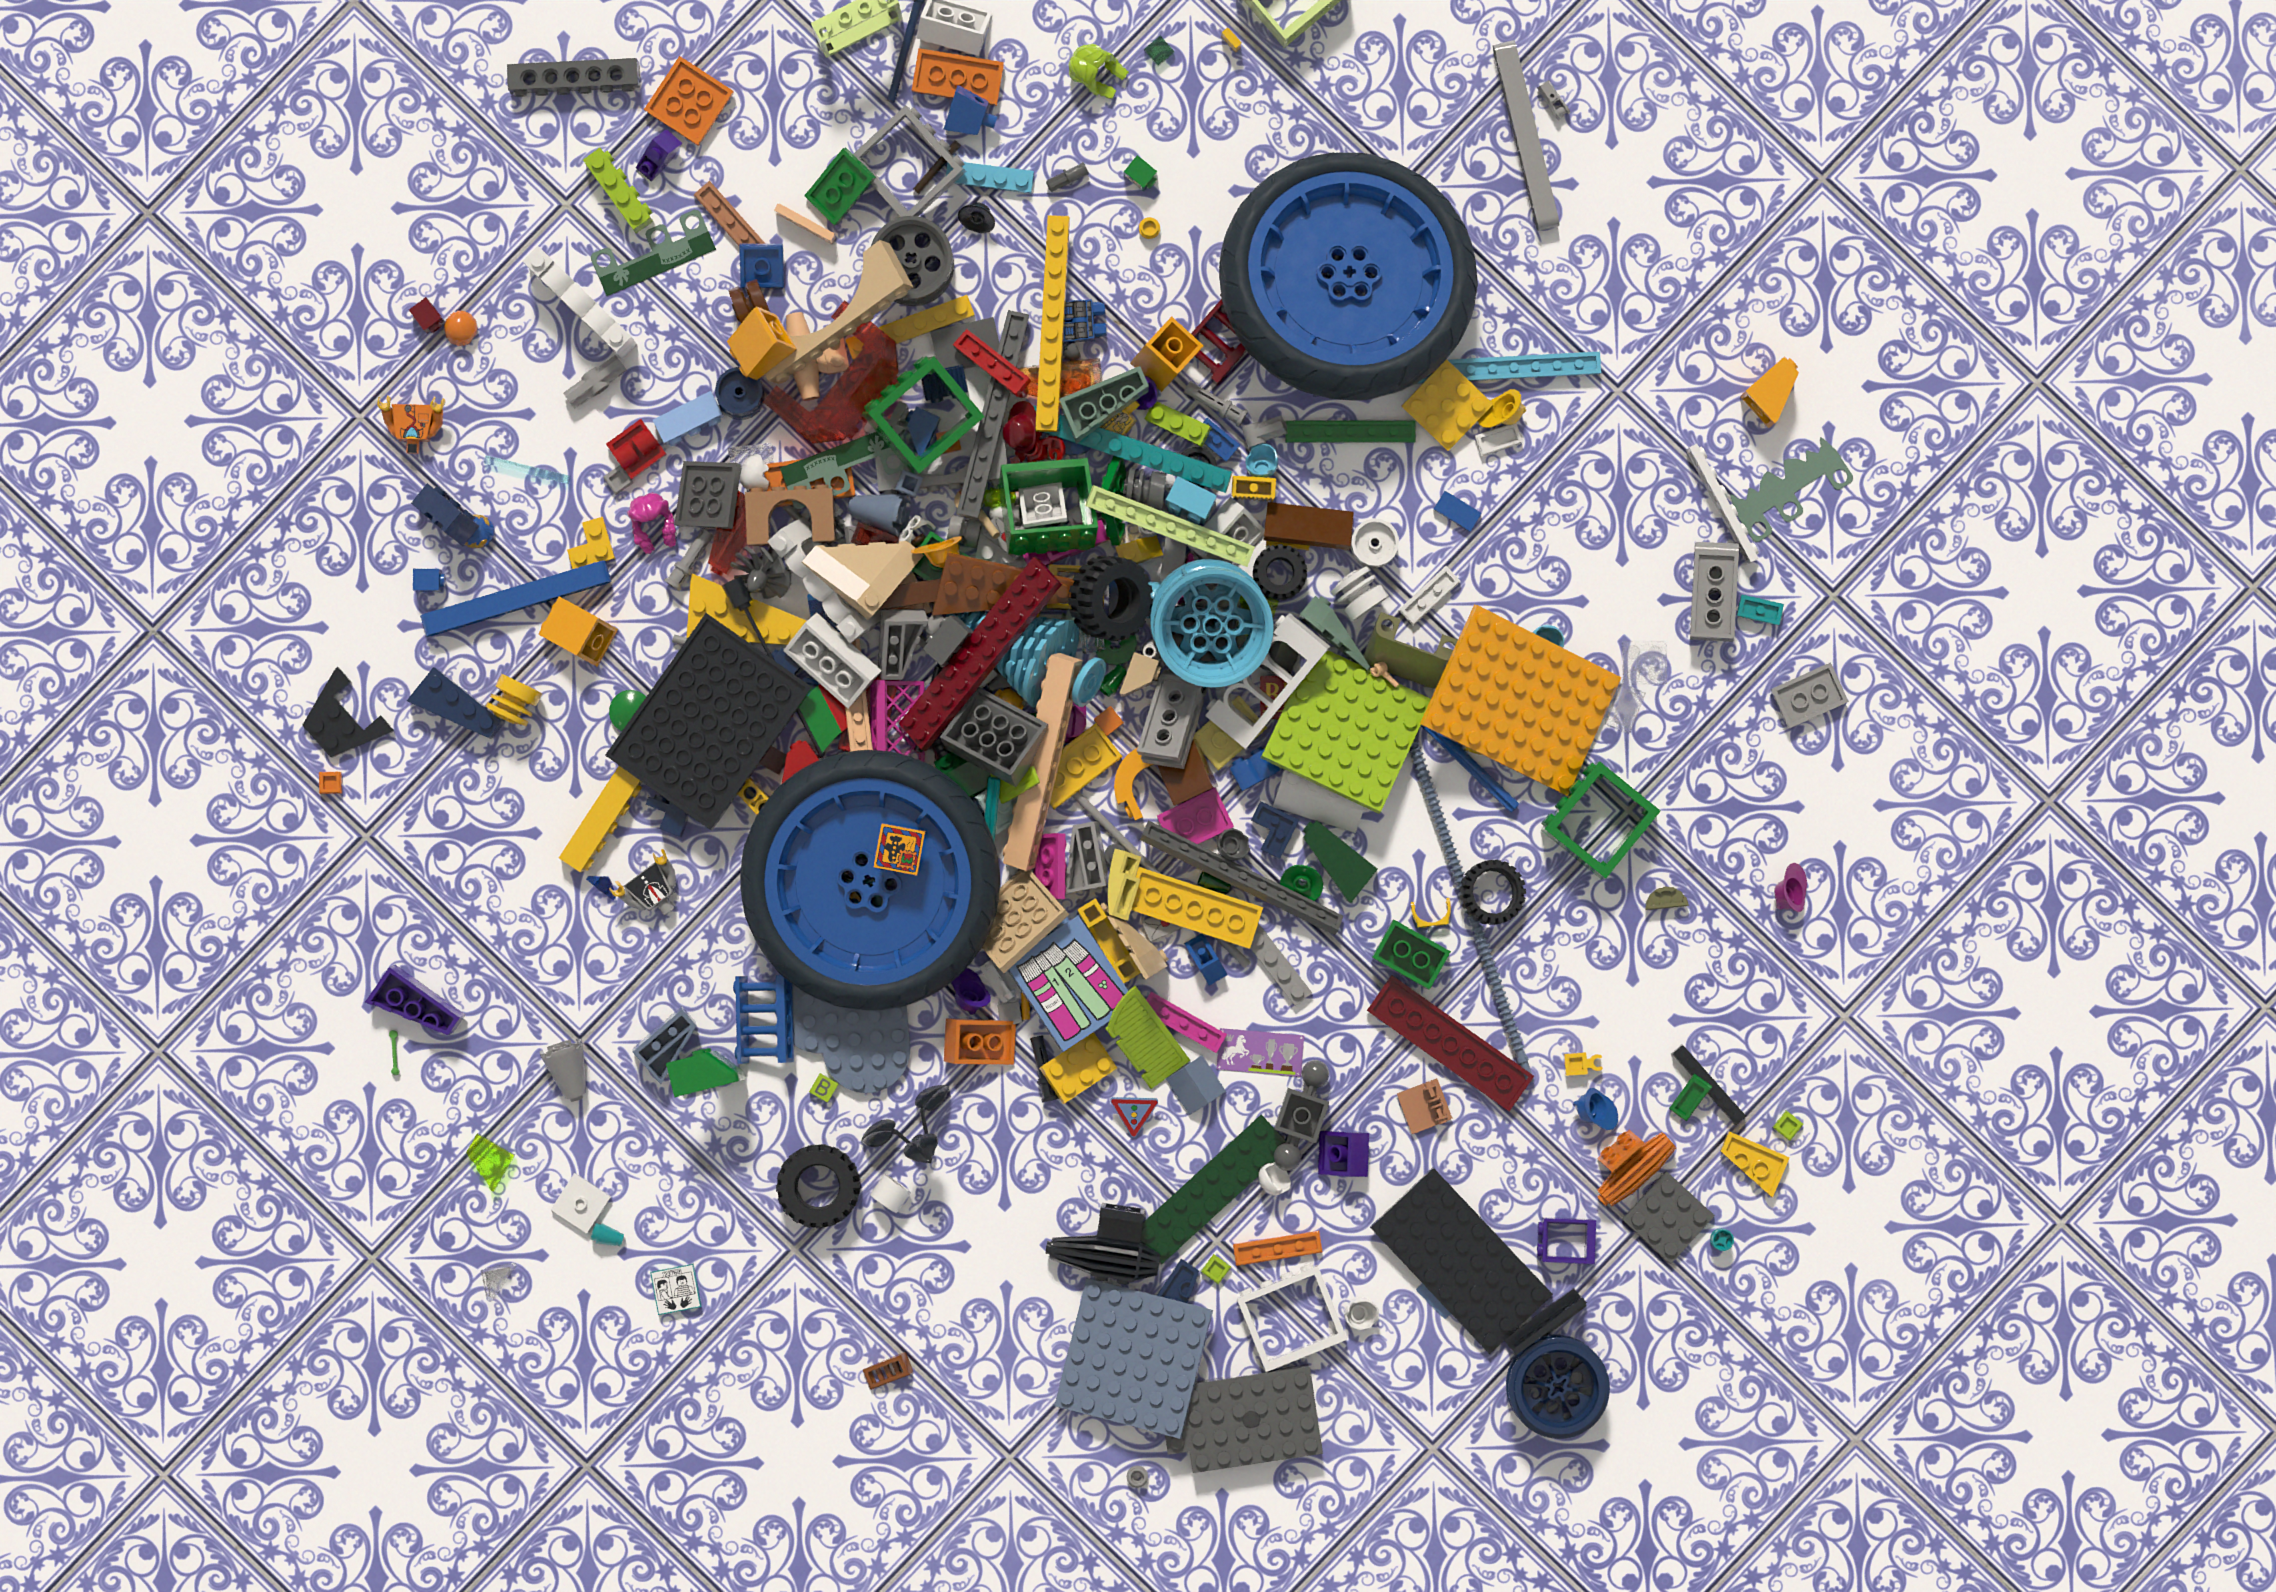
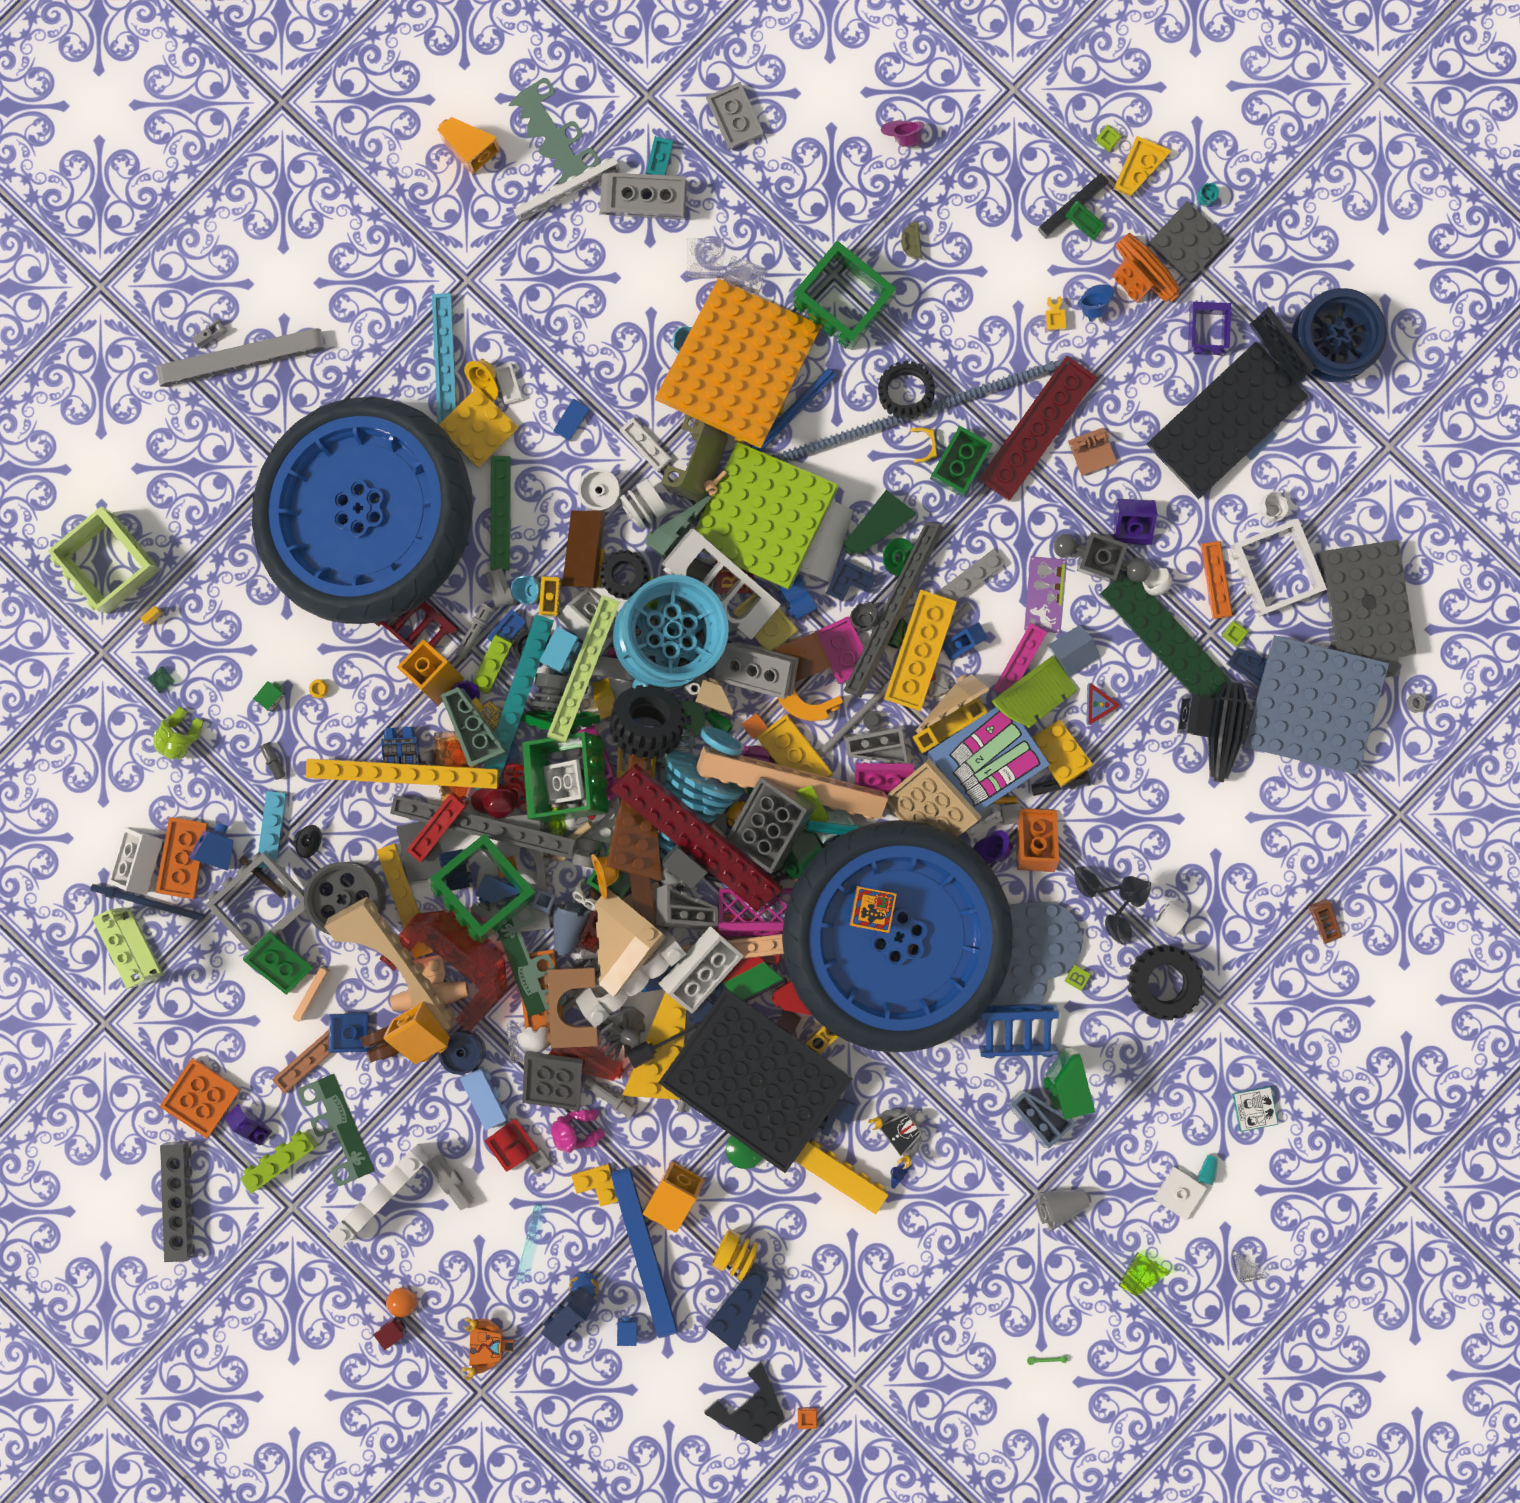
camera: 90 degrees left, 0 degrees up
dark purple wedge [365,964,466,1035] -> none
light yellow slope [1108,849,1141,921] -> none

